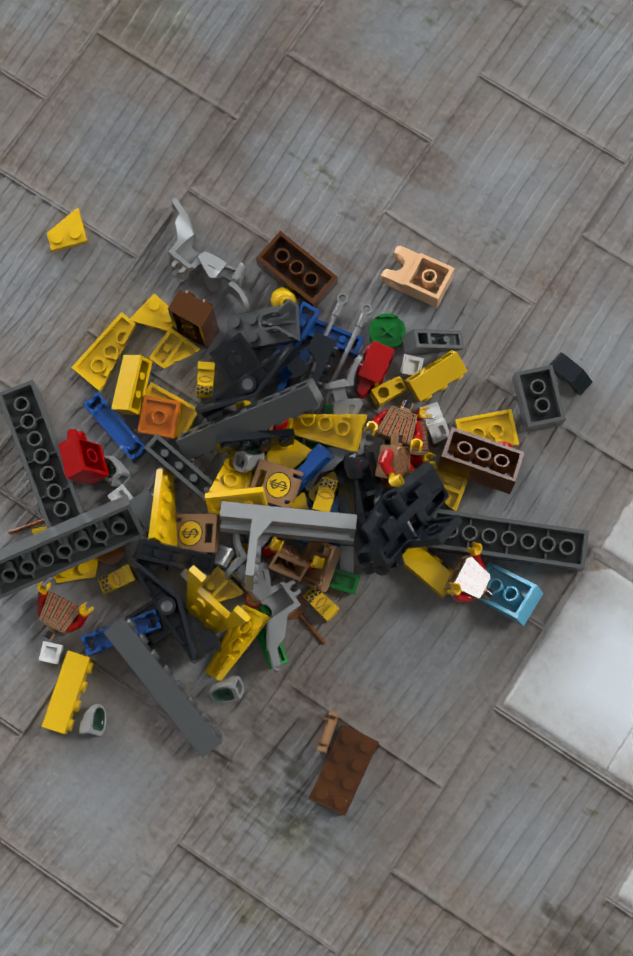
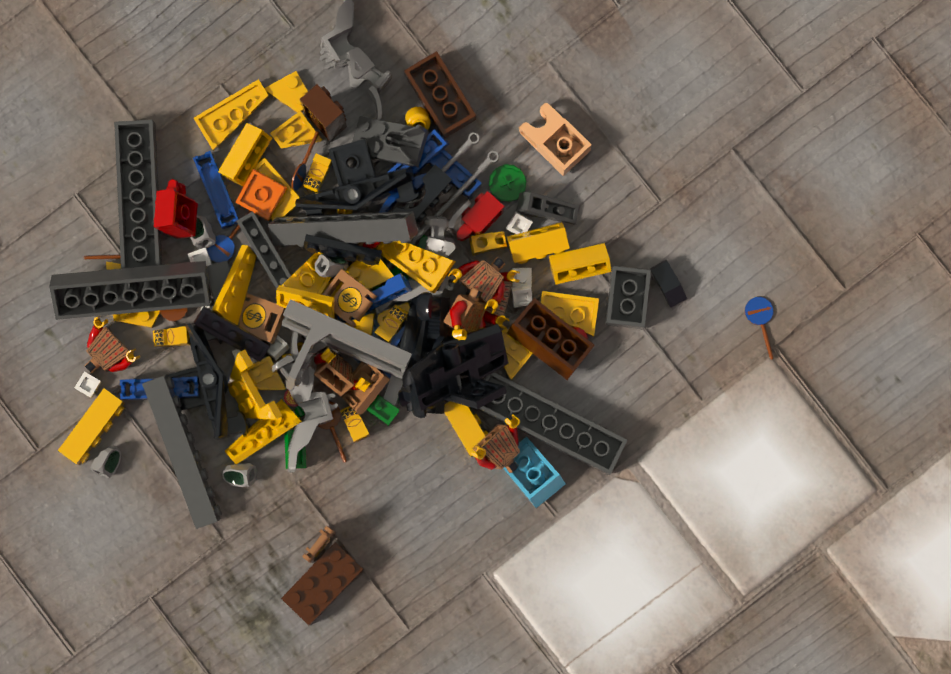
camera: 15 degrees right, 5 degrees up
none -> blue piece [207,210,252,263]
none -> piece [291,131,319,191]
none -> yellow brick [549,243,611,285]

